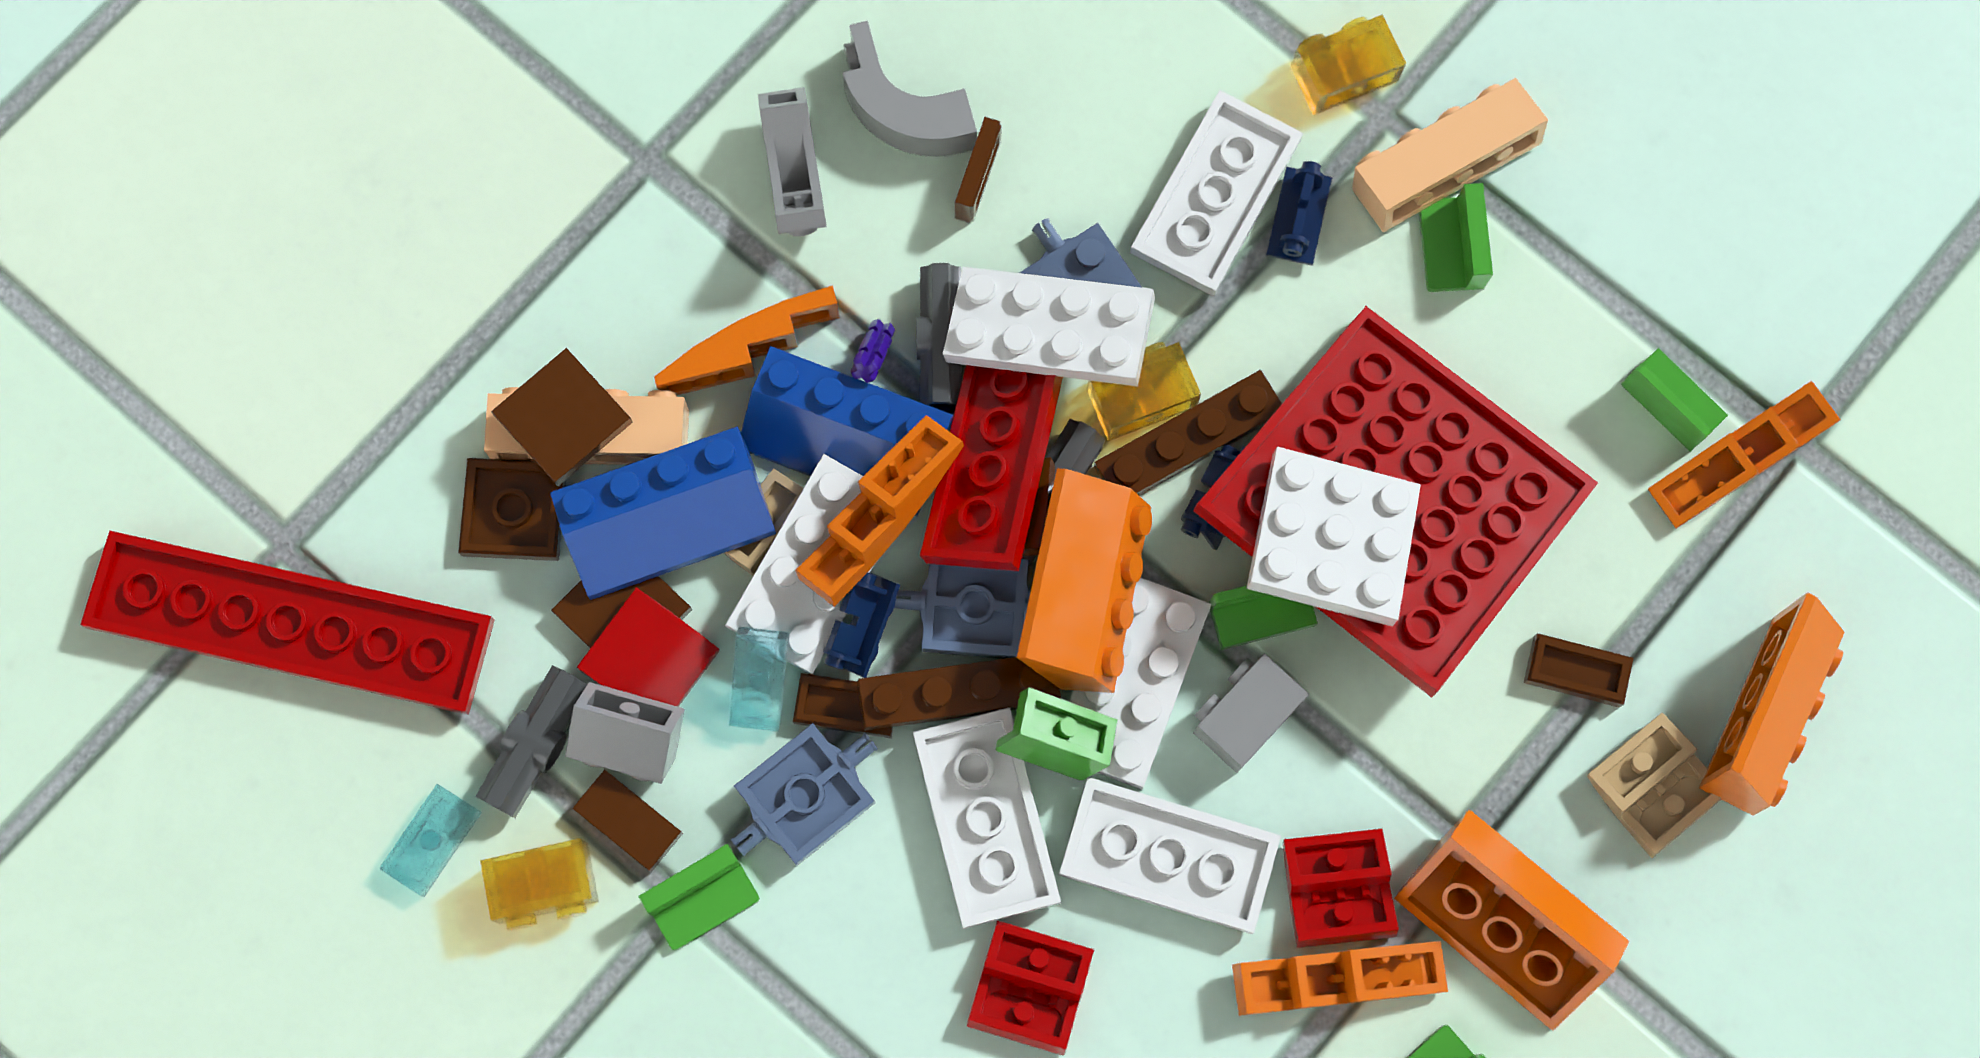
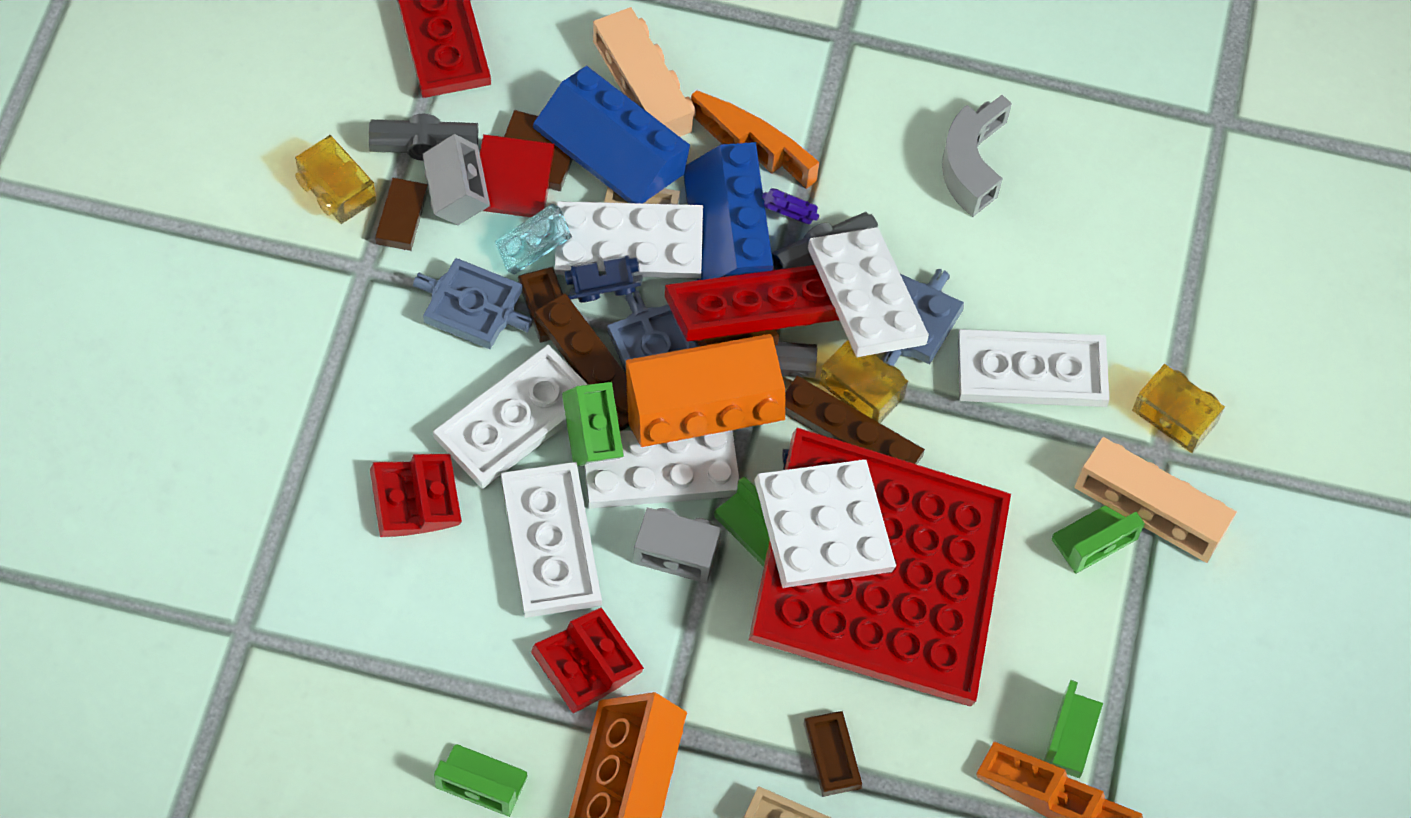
camera: 60 degrees right, 15 degrees down
clear light blue plate [379,784,482,897] -> none
reddish brown tile [458,458,566,561] -> none
reddish brown tile [491,348,633,486] -> none
bright green panel [638,844,760,950] -> none
light grey arch [758,87,827,236] -> none
orange slope [796,415,964,607] -> none
reddish brown tile [955,116,1002,223] -> none
orange slope [1232,941,1448,1016] -> none
dark blue hinge [1266,161,1332,266] -> none

